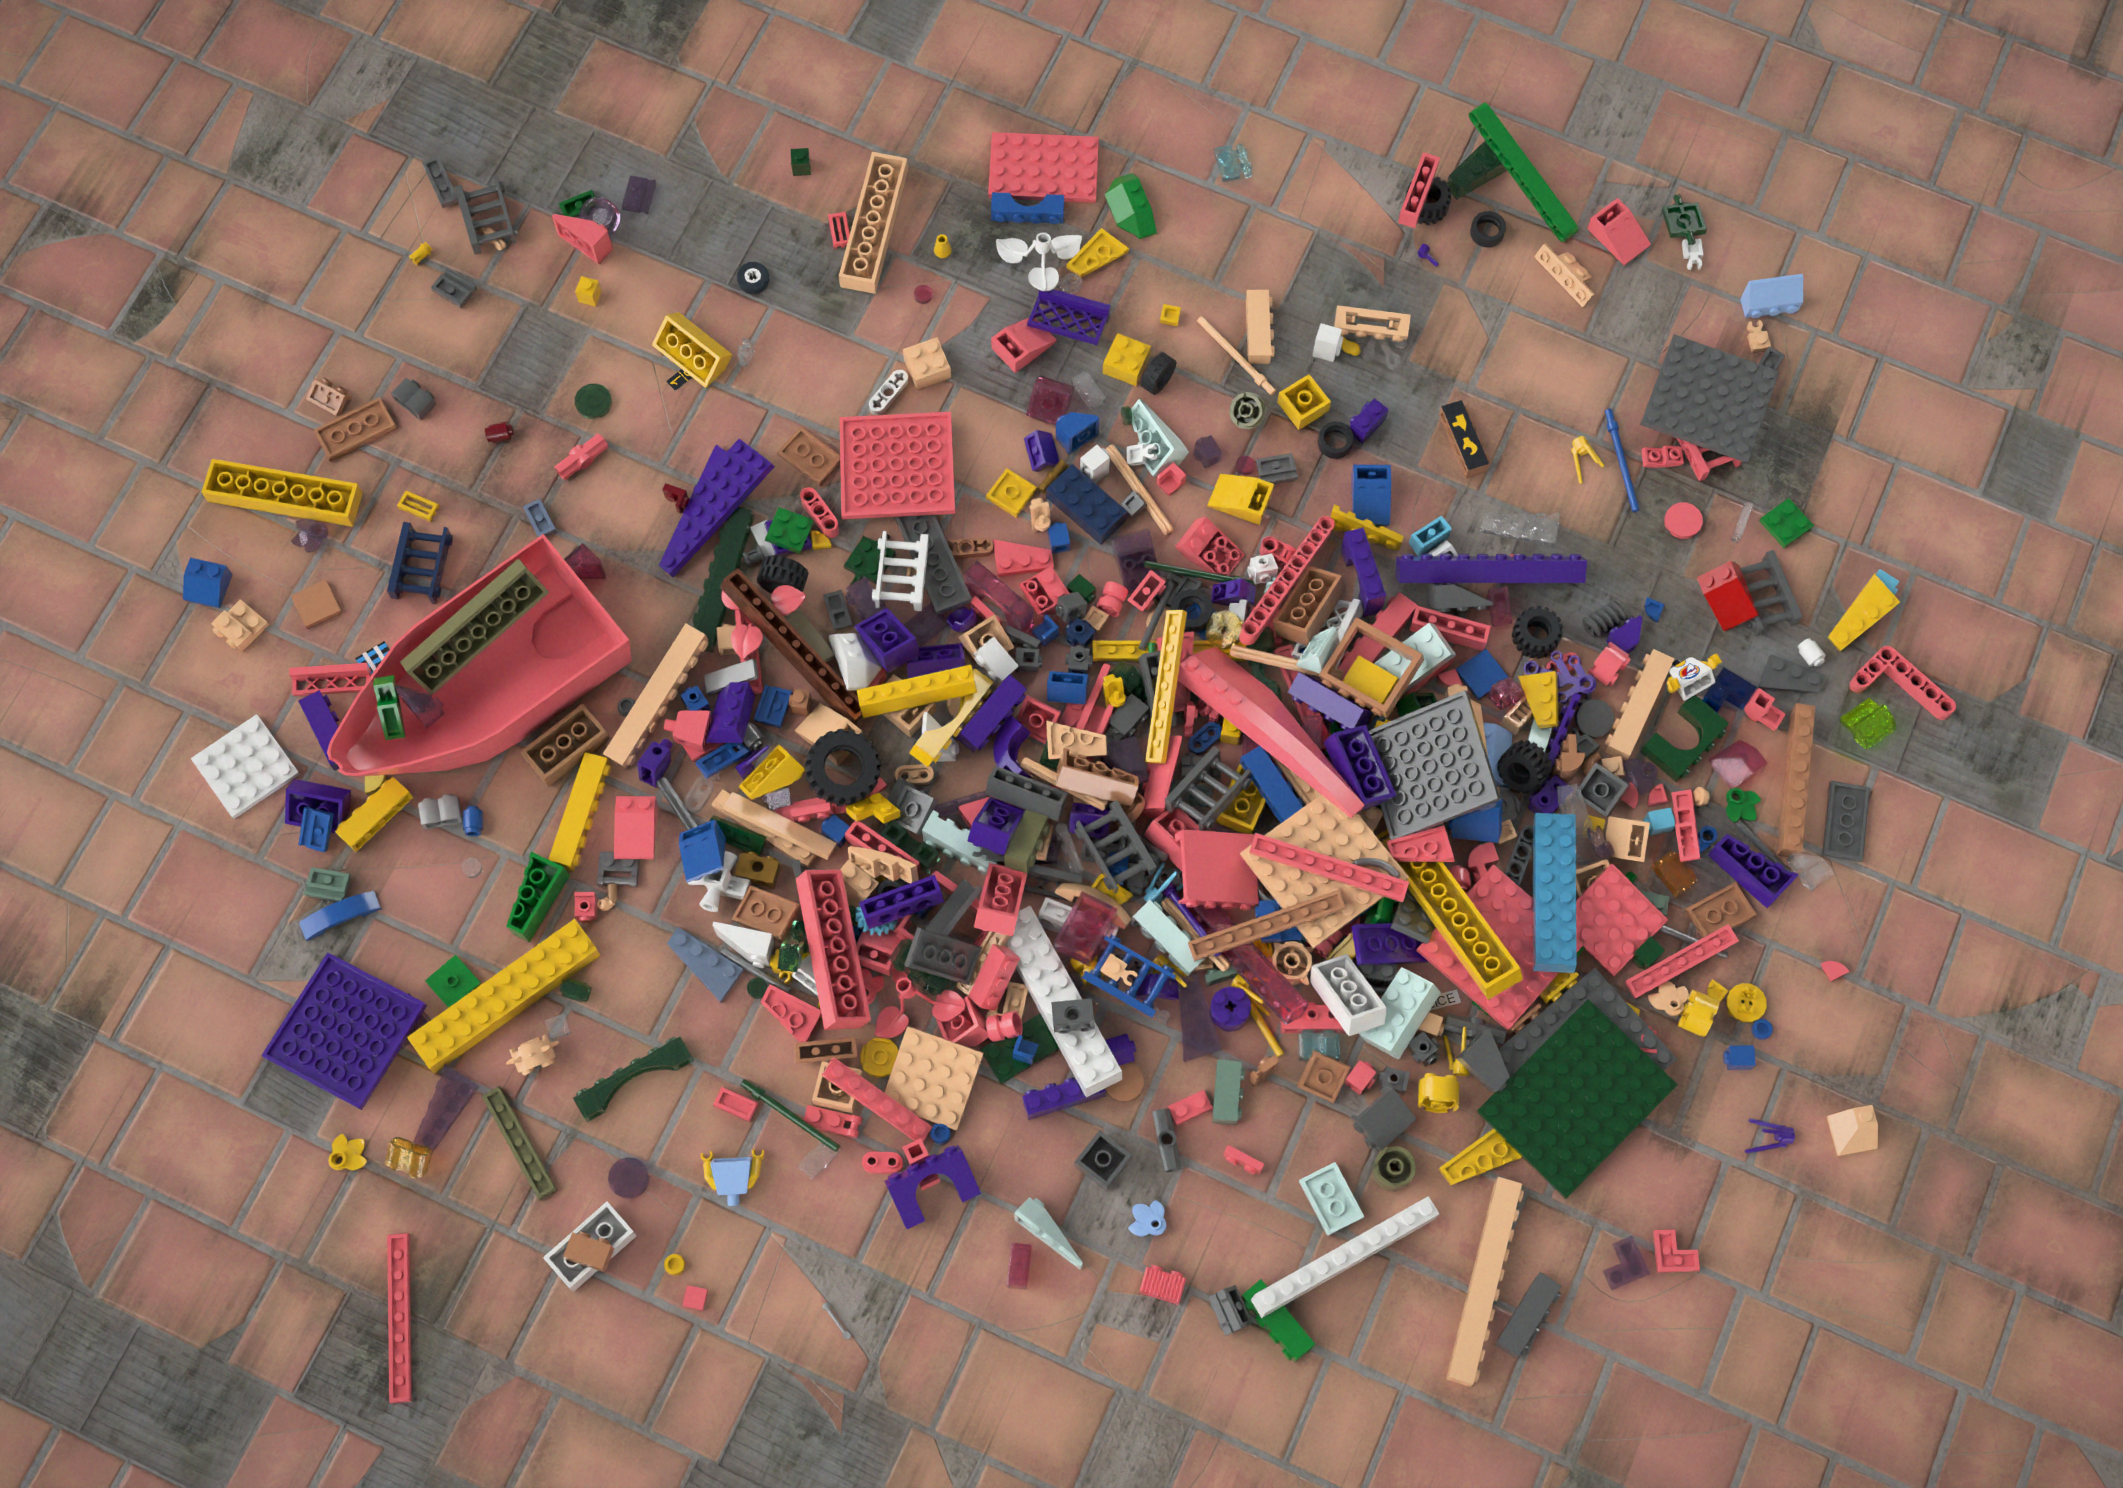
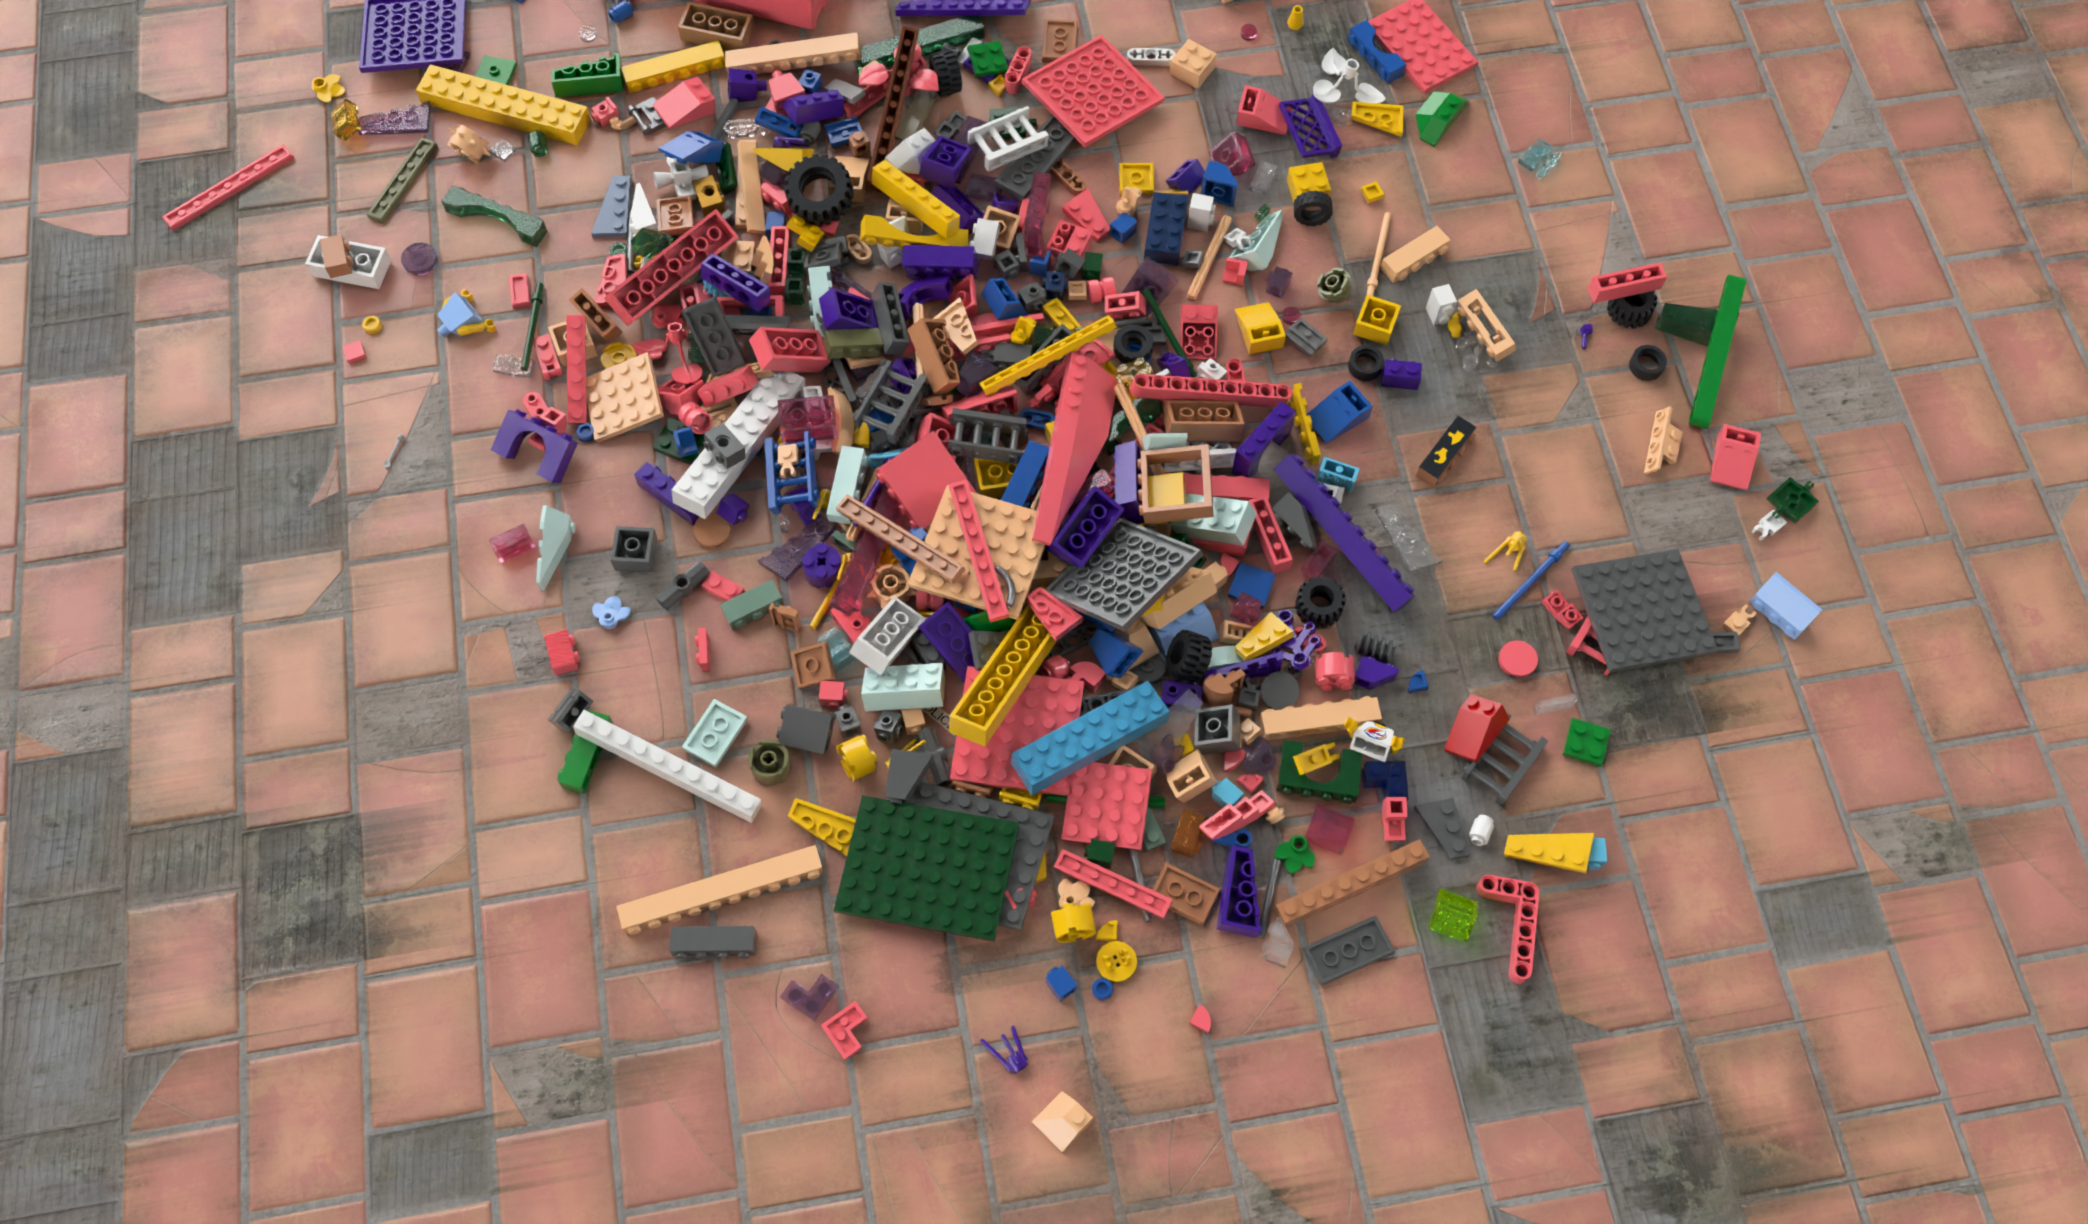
camera: 55 degrees right, 5 degrees down
none -> yellow hinge [1293,742,1340,775]

